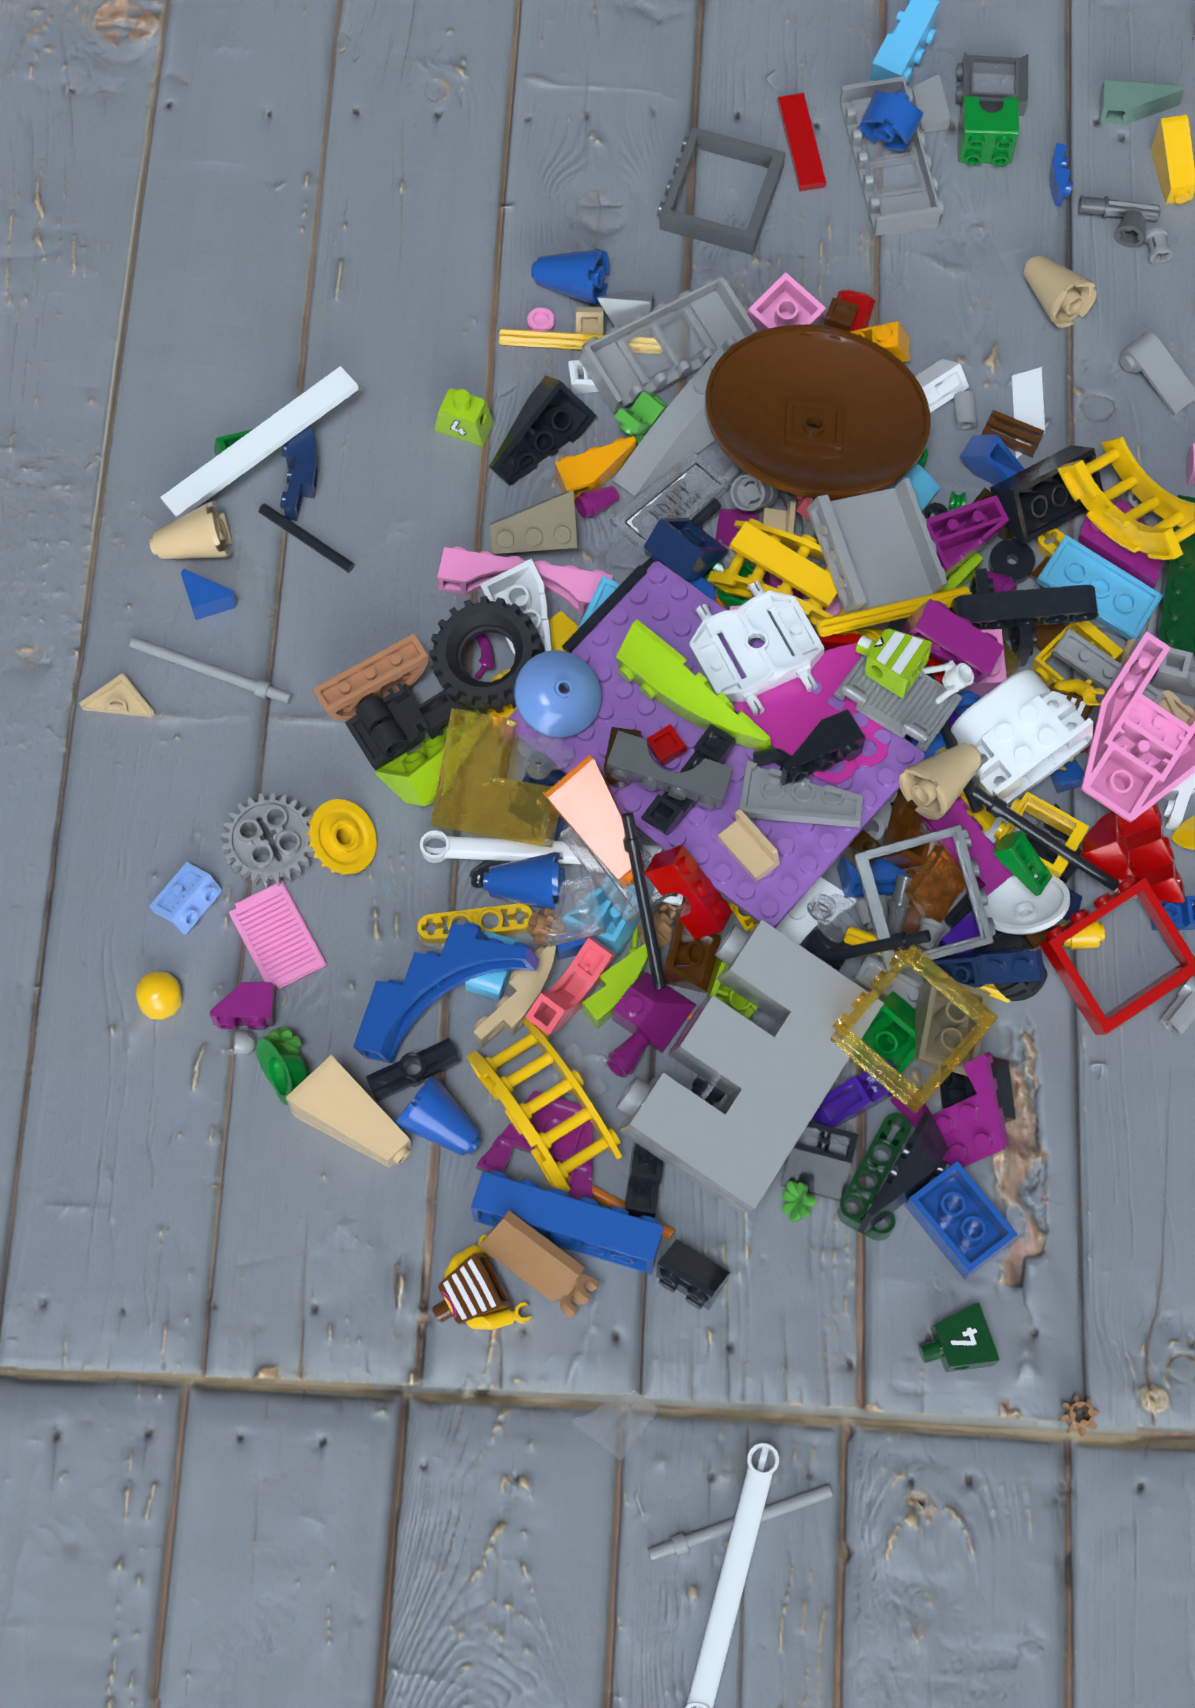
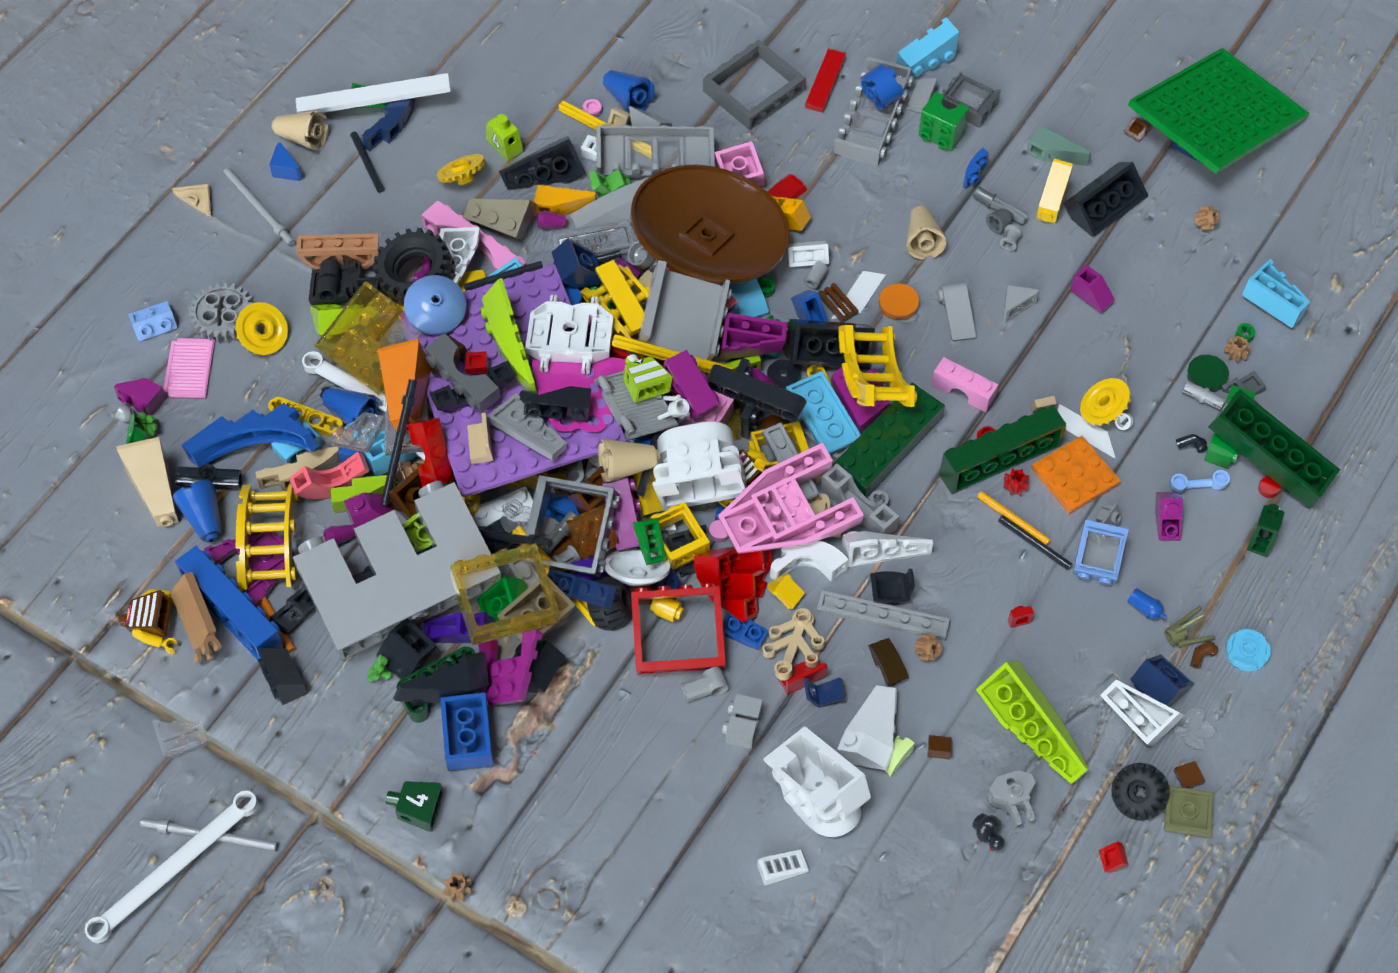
camera: 30 degrees right, 10 degrees down
yellow hair [135,971,182,1020] -> none
reddish brown tile [824,298,859,332] -> none
black bar [969,785,1120,891] -> none
none -> yellow gear [436,154,486,185]
none -> bright pink tile [709,520,729,542]
none -> orange tile [879,283,919,320]

